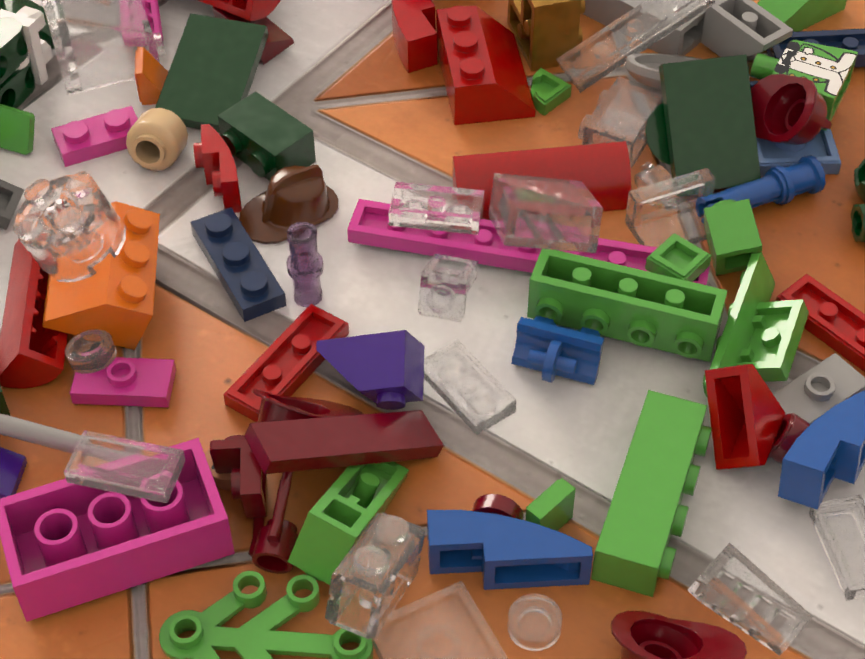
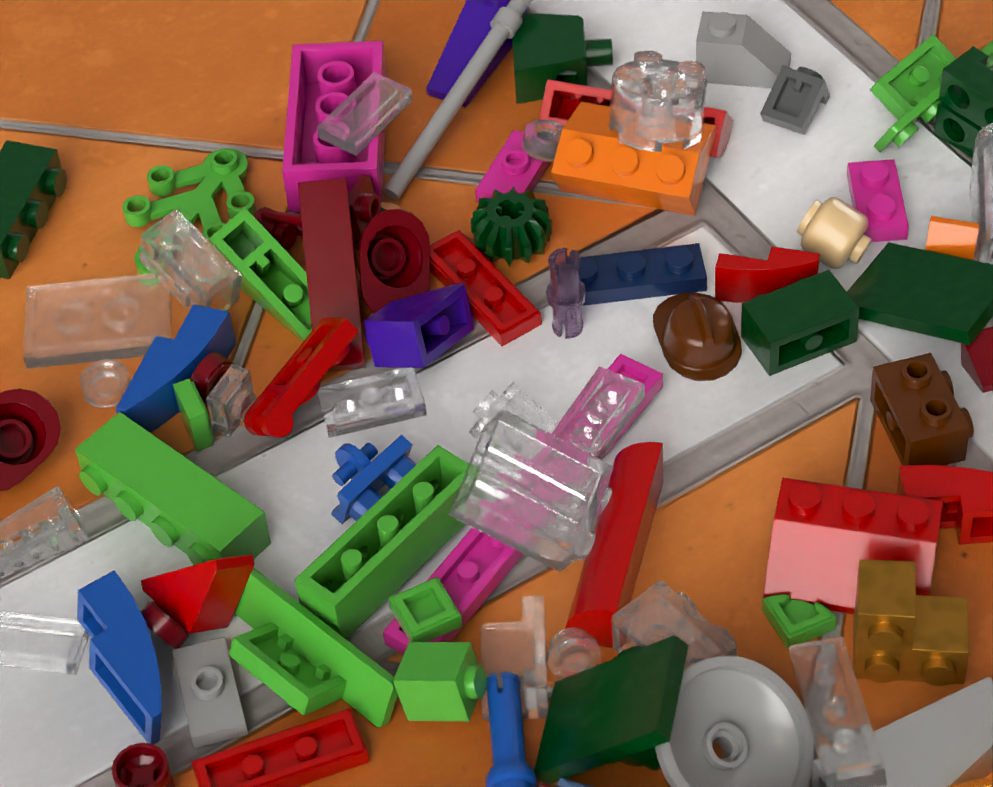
camera: 115 degrees right, 0 degrees up
none -> clear plate [206,364,256,437]
none -> red plate [244,318,359,438]
none -> dark green gear [471,186,552,267]
none -> reddish brown brick [870,353,974,466]

